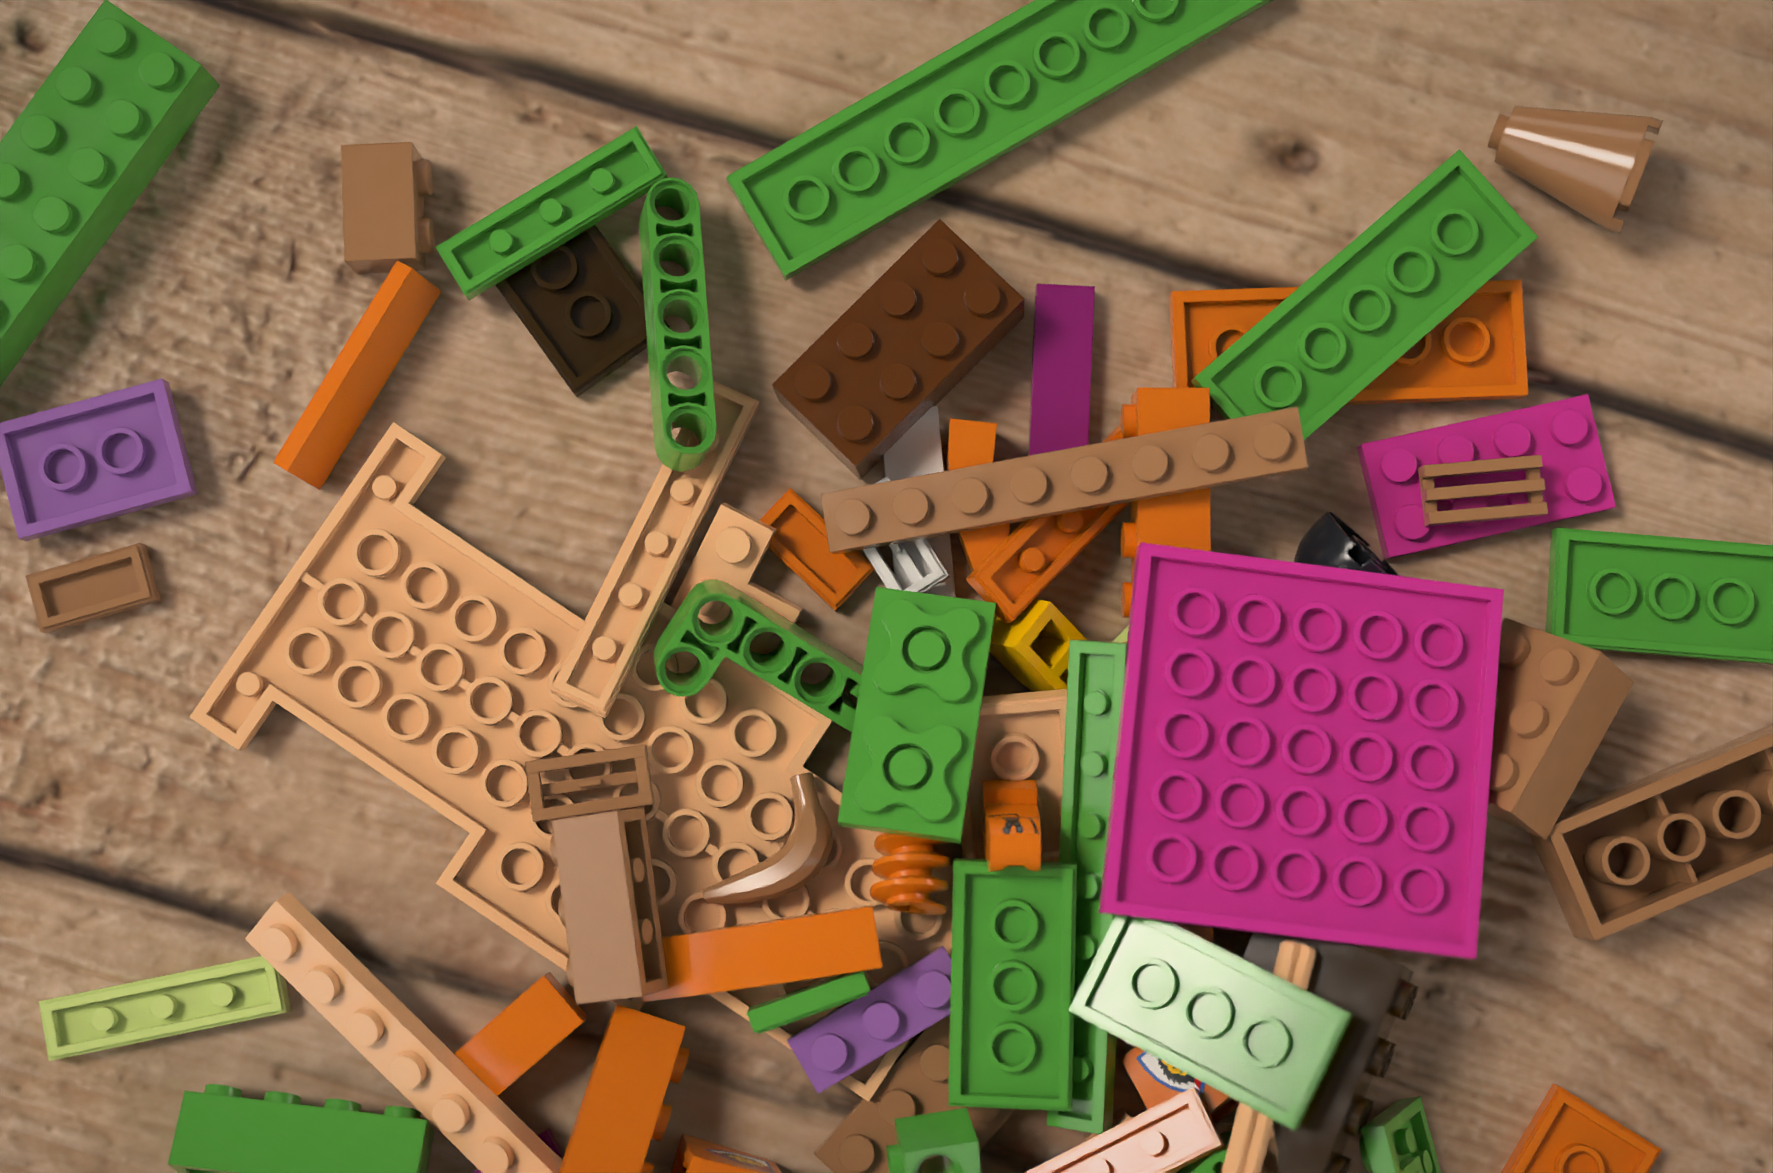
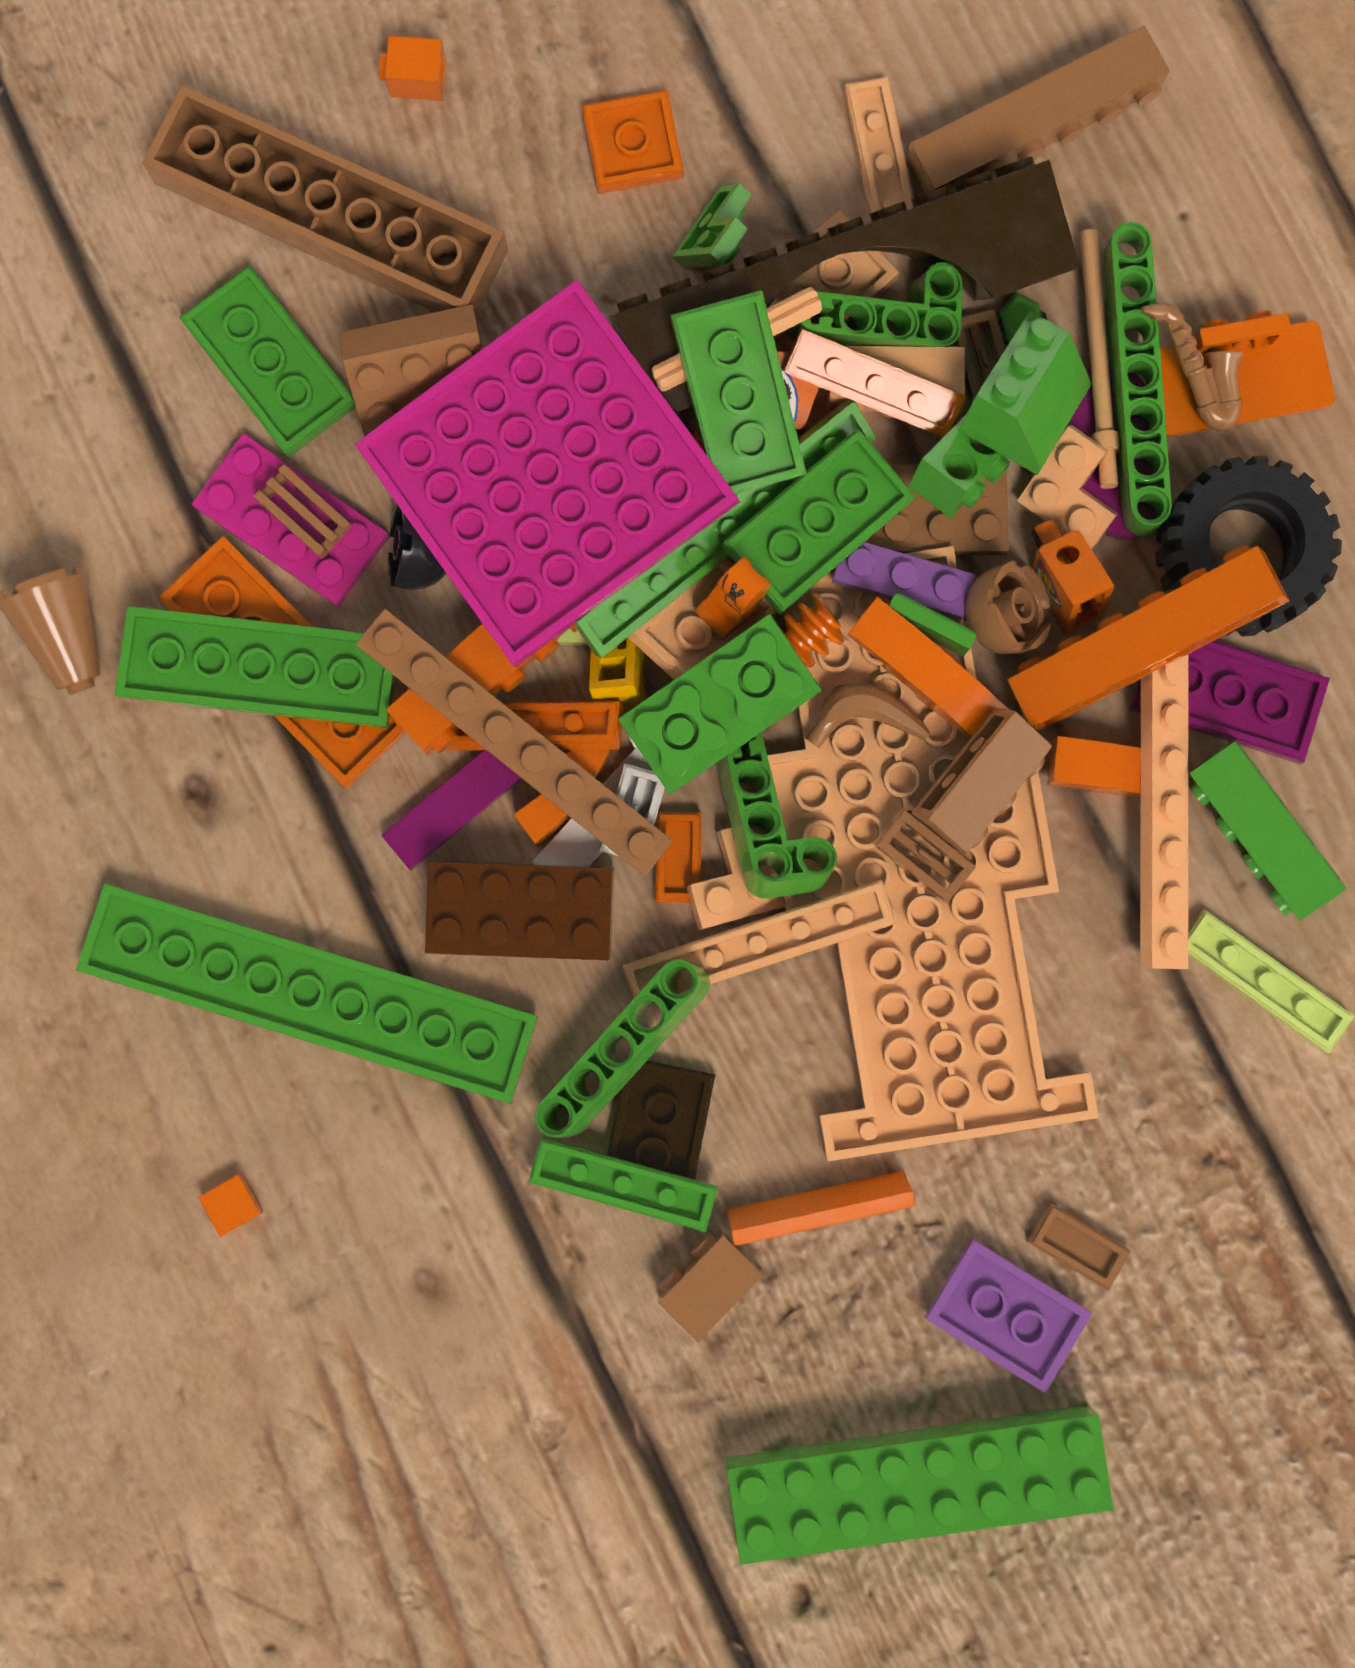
camera: 125 degrees left, 0 degrees up
none -> medium nougat cylinder [965,561,1051,654]

